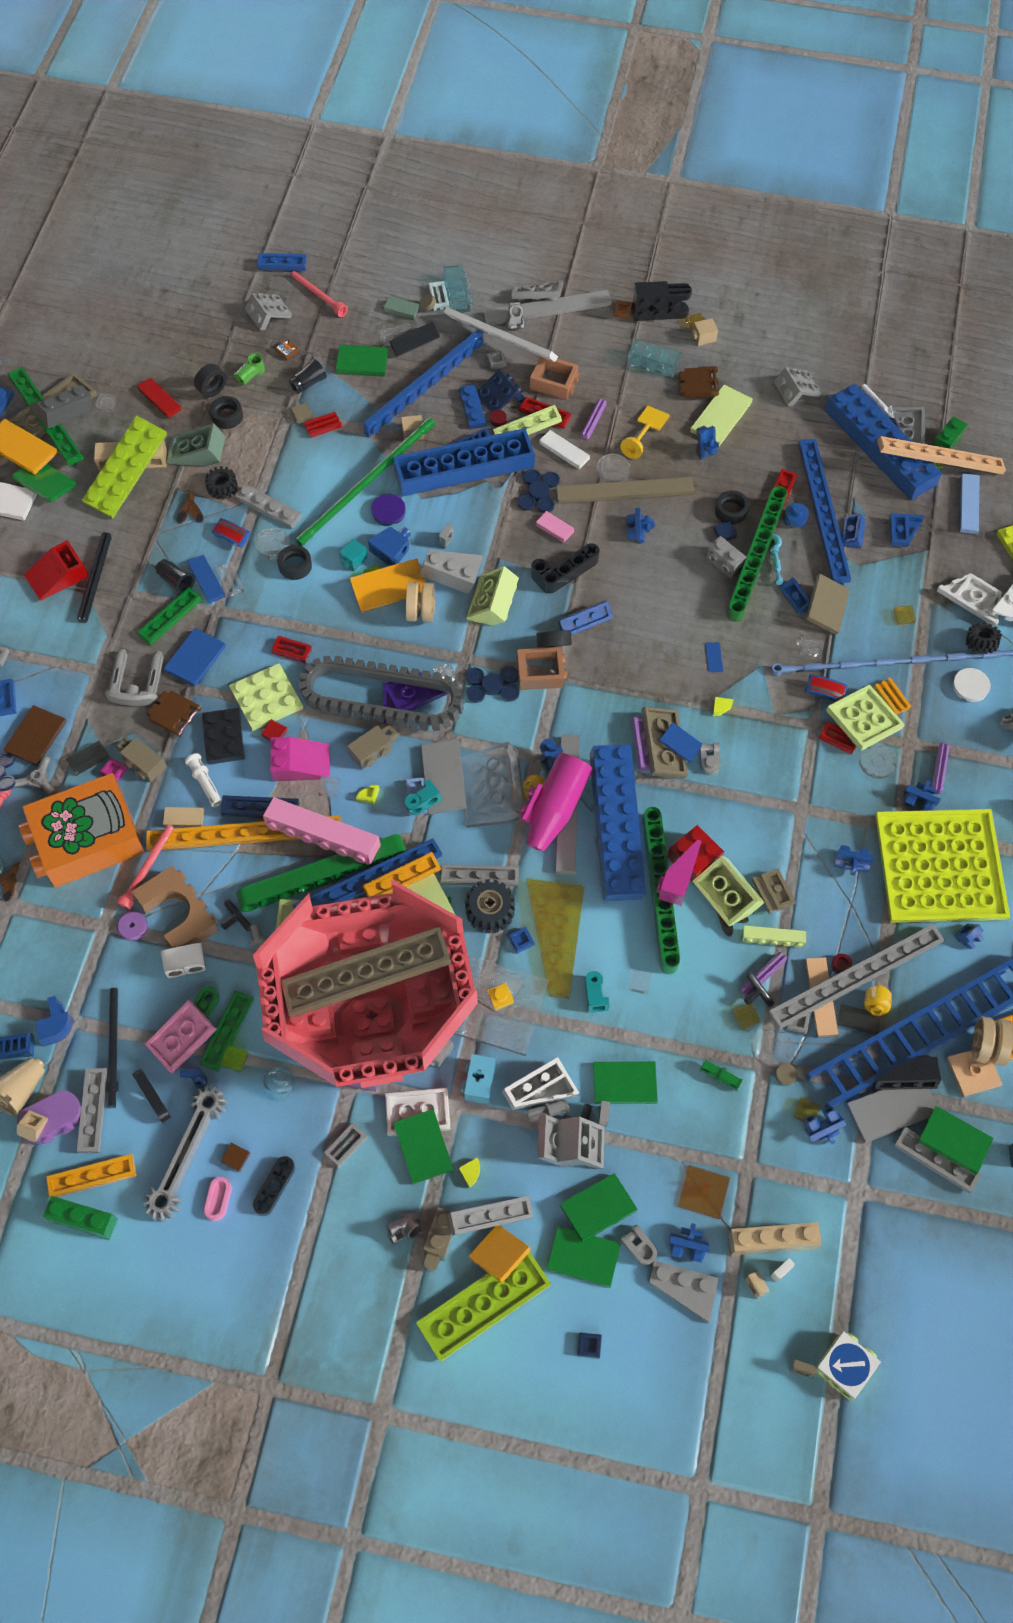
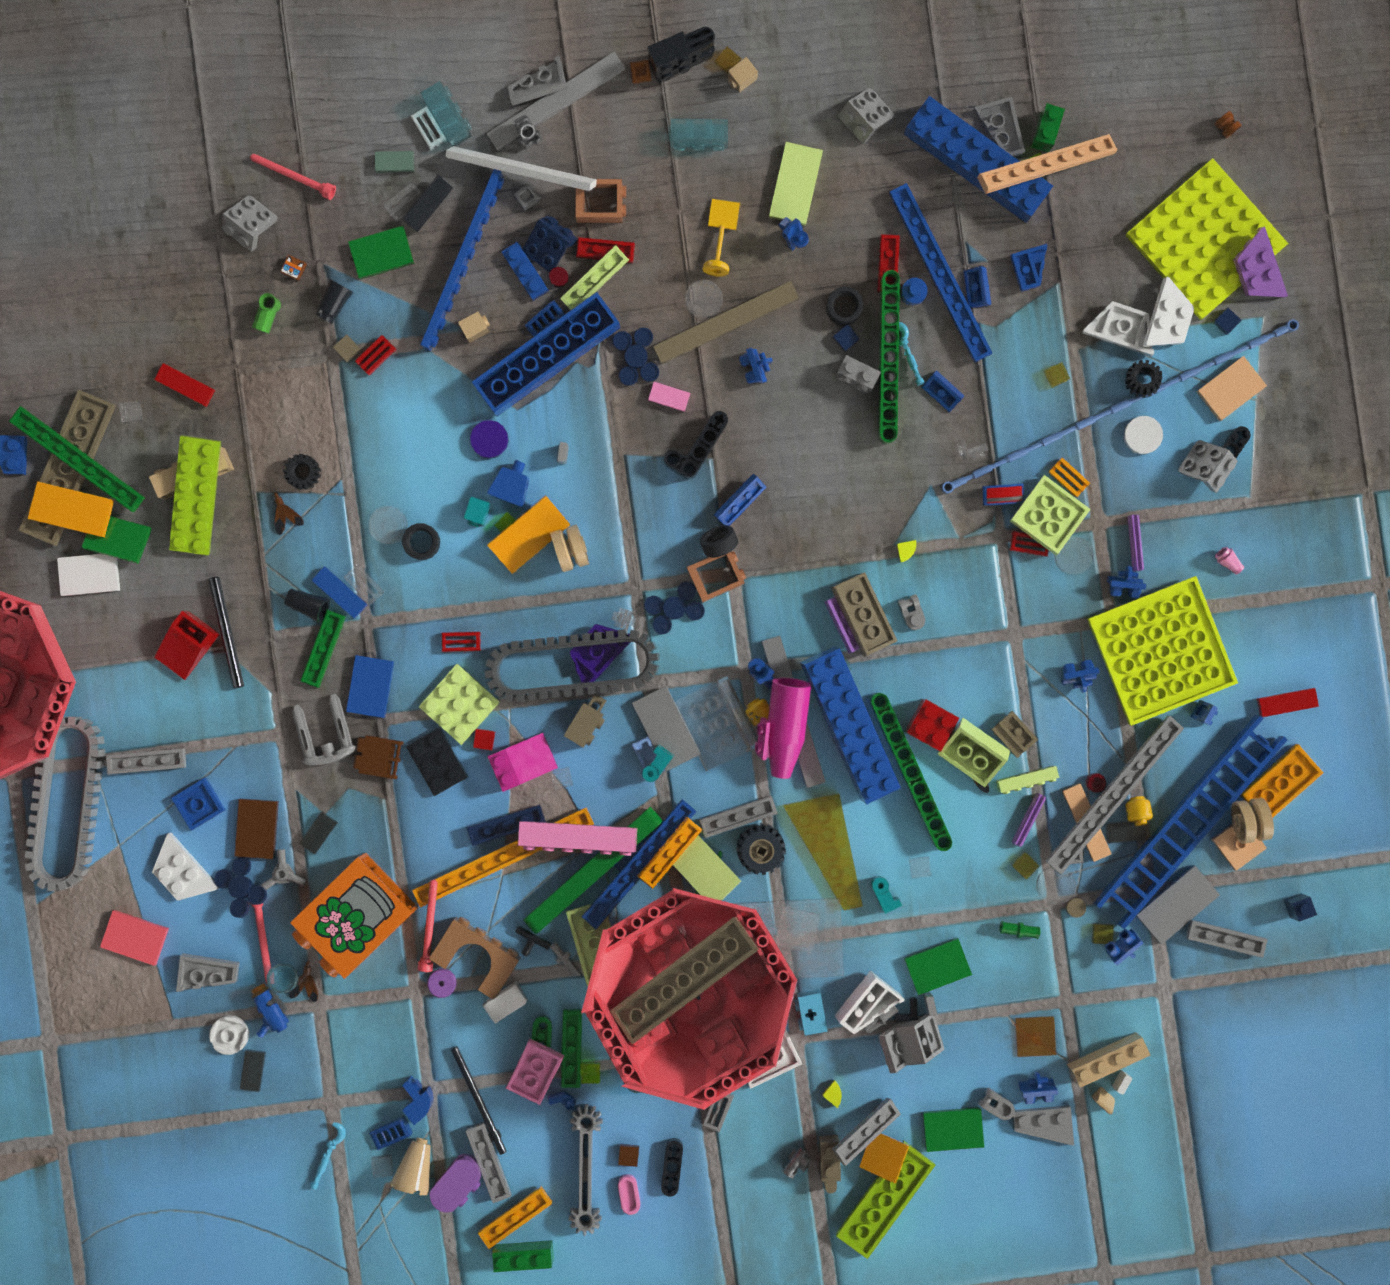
camera: 15 degrees left, 25 degrees up
tan slope [17,1110,48,1142] -> none
dark grey slope [29,385,92,429] -> none
dark pink tile [99,758,128,782] -> none
dark tan brick [116,737,167,782] -> none
black beam [132,1068,171,1123] -> none
tan tile [163,807,204,828] -> none
sand green slope [166,423,226,466] -> none
white pin [185,753,222,807] -> none
black tyre [194,363,227,398] -> none
black tyre [210,396,243,429] -> none
slope [211,518,251,548] -> none
light grey plate [235,483,302,529] -> none
blue plate [257,253,307,271] -> none
green piece [295,417,435,547] -> none
neon yellow tile [356,785,380,805] -> none
green tile [393,1109,454,1184] -> none
light grey wedge [419,550,483,594] -> none
dark tan tile [420,294,436,311] -> none
yellowish green slope [466,566,519,626] -> none
yellow plate [487,983,514,1011] -> none
blue tile [508,926,535,954] -> none
white tile [540,430,590,469] -> none
green tile [560,1173,638,1243] -> none
dark blue tile [577,1332,602,1359] -> none
medium lavender axle [581,398,606,440] -> none
dark pink slope [657,840,701,906] -> none
blue slope [659,723,703,763] -> none
reddish brown plate [679,366,719,399] -> none
blue sticker [705,642,723,672] -> none
black piece [744,972,775,1007] -> none
dark tan tile [790,1359,817,1378] -> none
dark tan tile [806,574,850,635] -> none
piece [816,1331,881,1401] -> none
white piece [860,384,894,418] -> none
black slope [874,1055,941,1090] -> none
green tile [918,1106,994,1175] -> none
light blue tile [960,474,980,534] -> none

